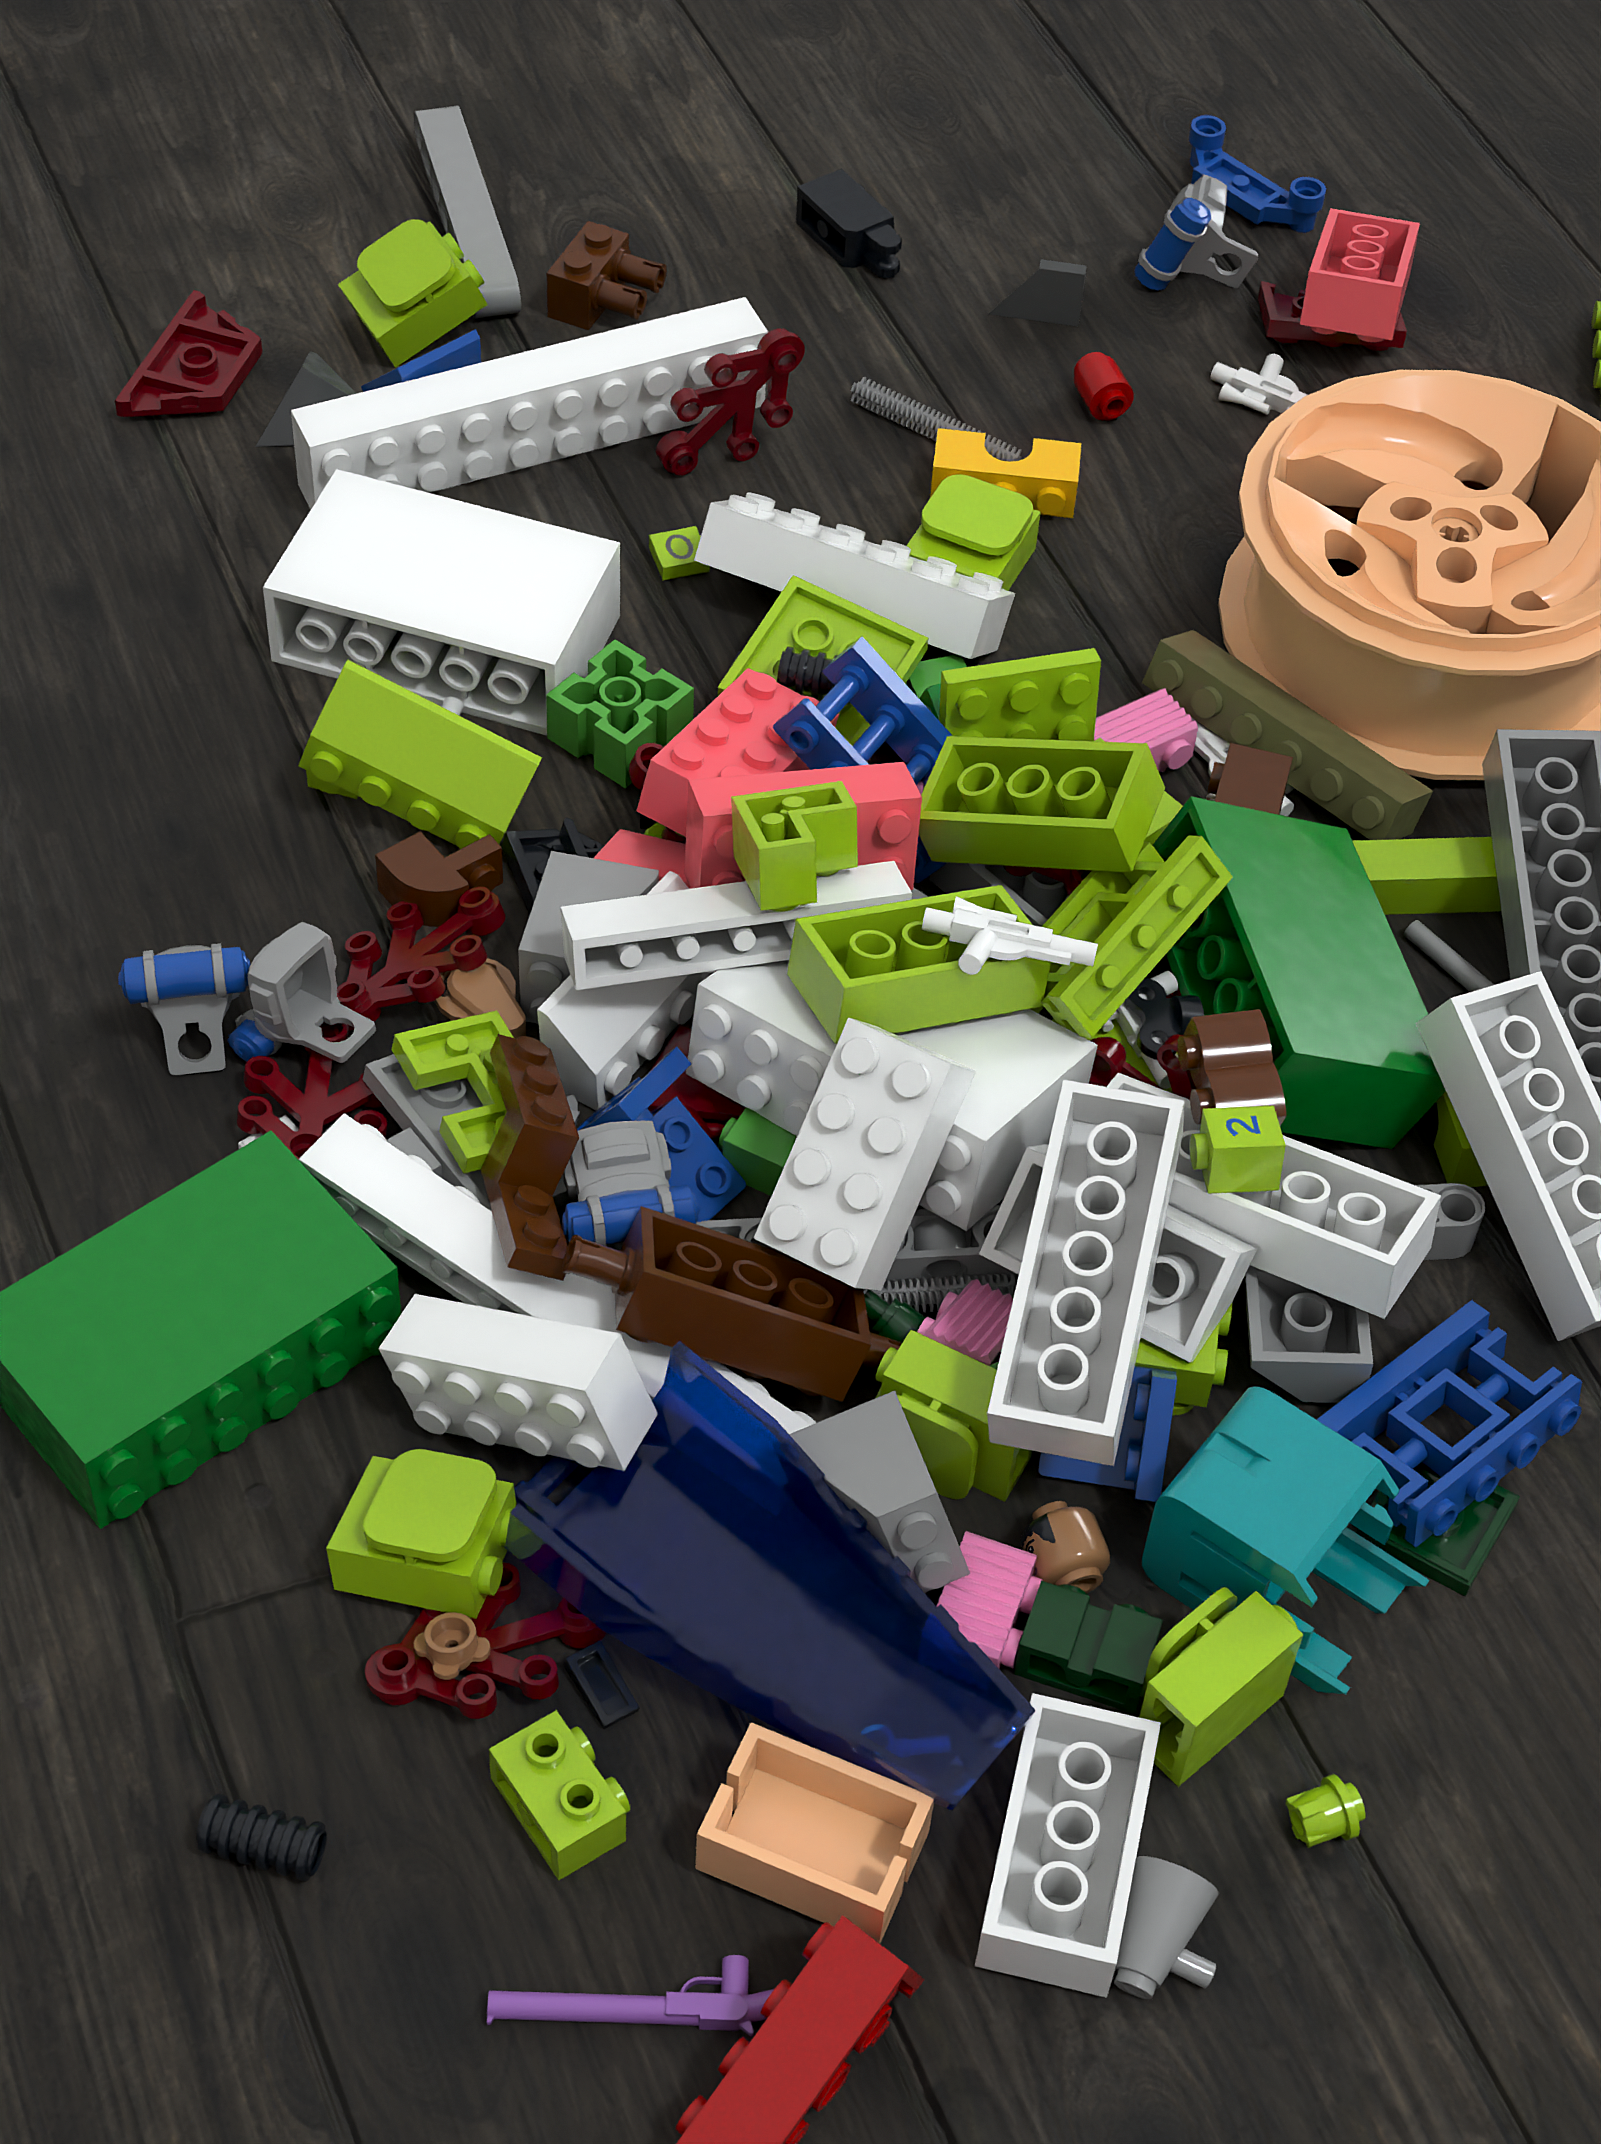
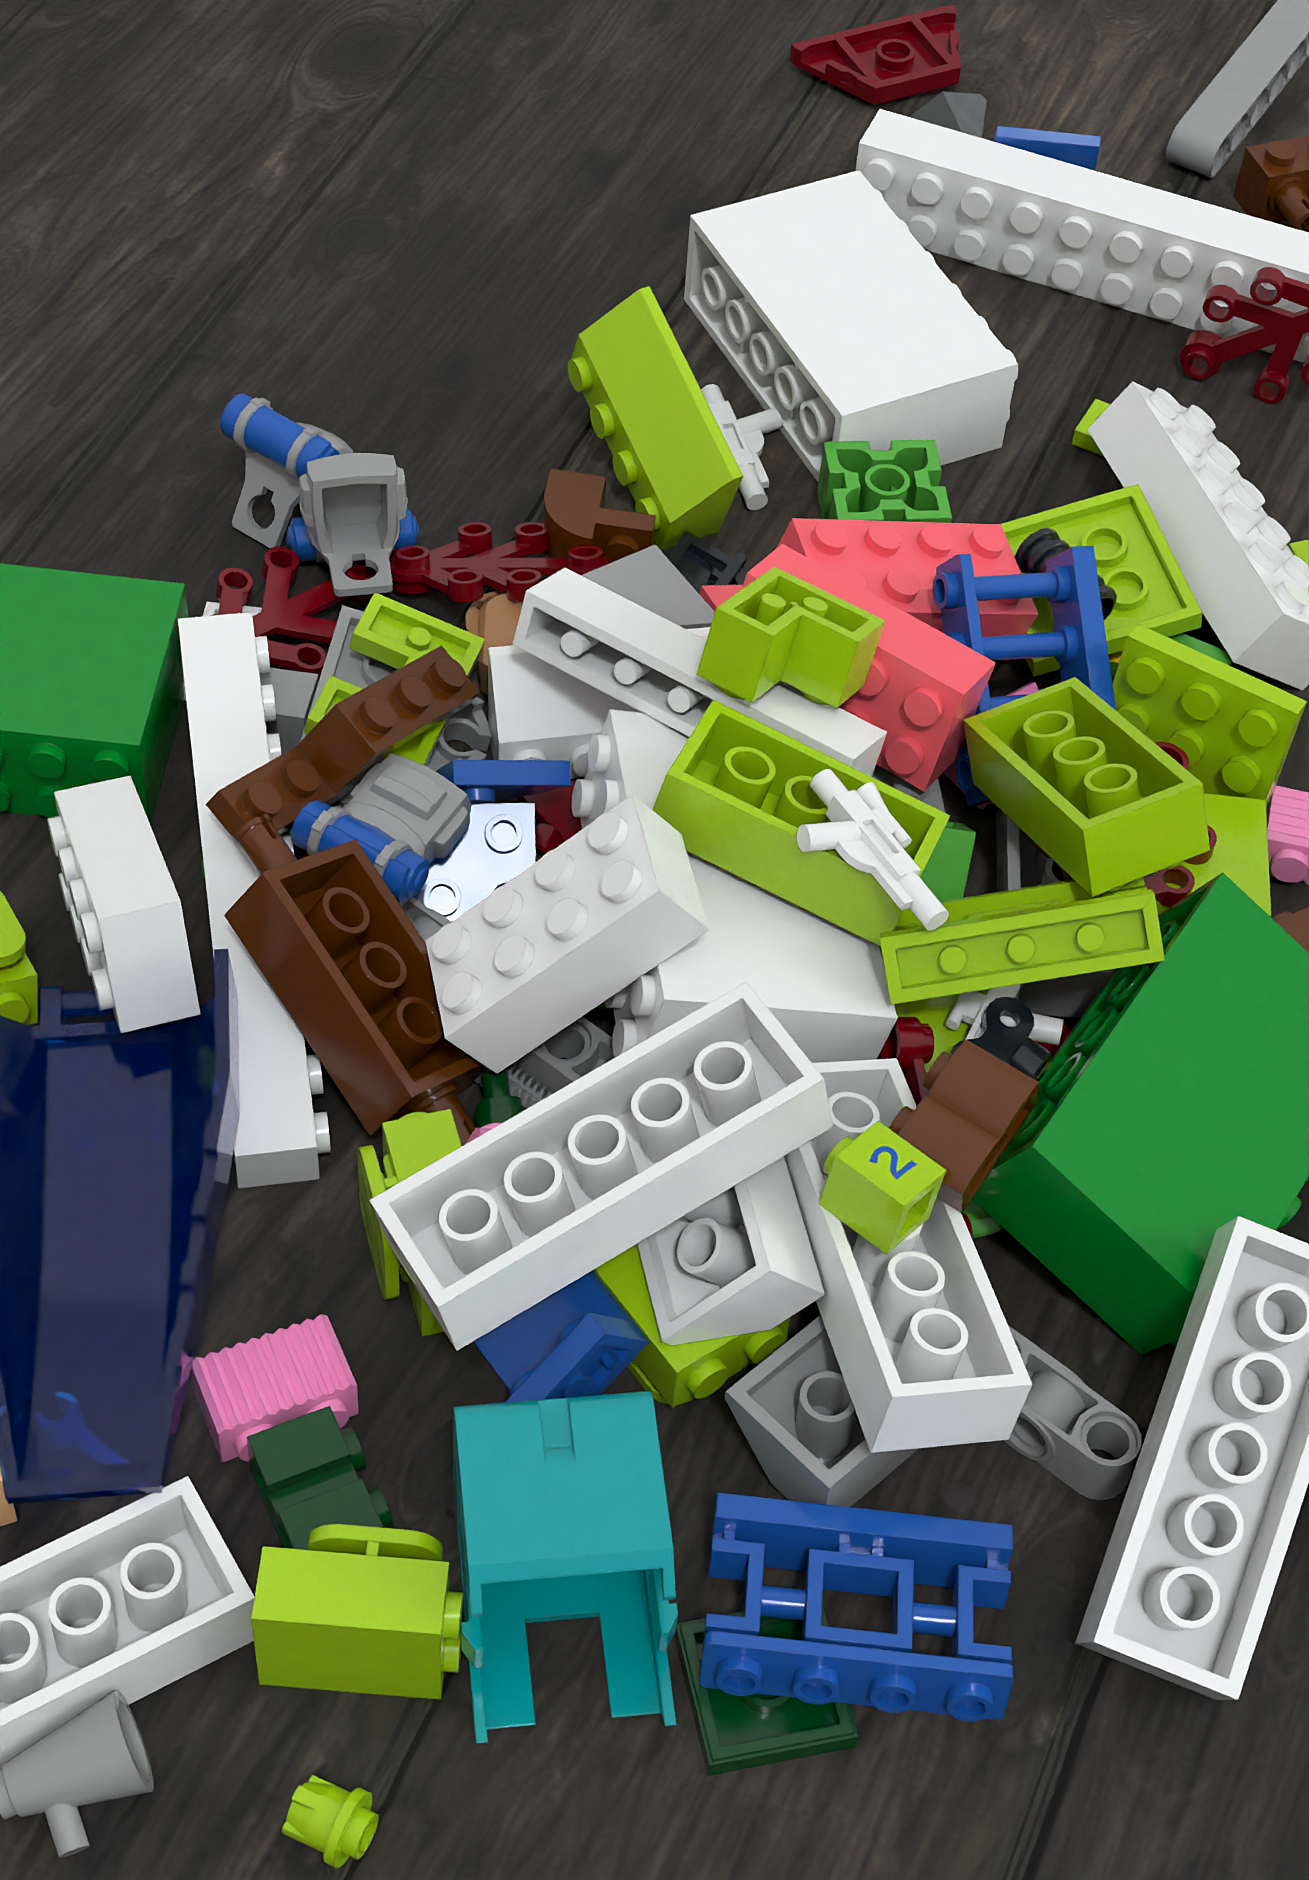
camera: 45 degrees right, 0 degrees up
lime brick [338,219,488,368] -> none
light grey slope [779,1391,970,1598] -> none
medium nougat head [1020,1501,1110,1593] -> none

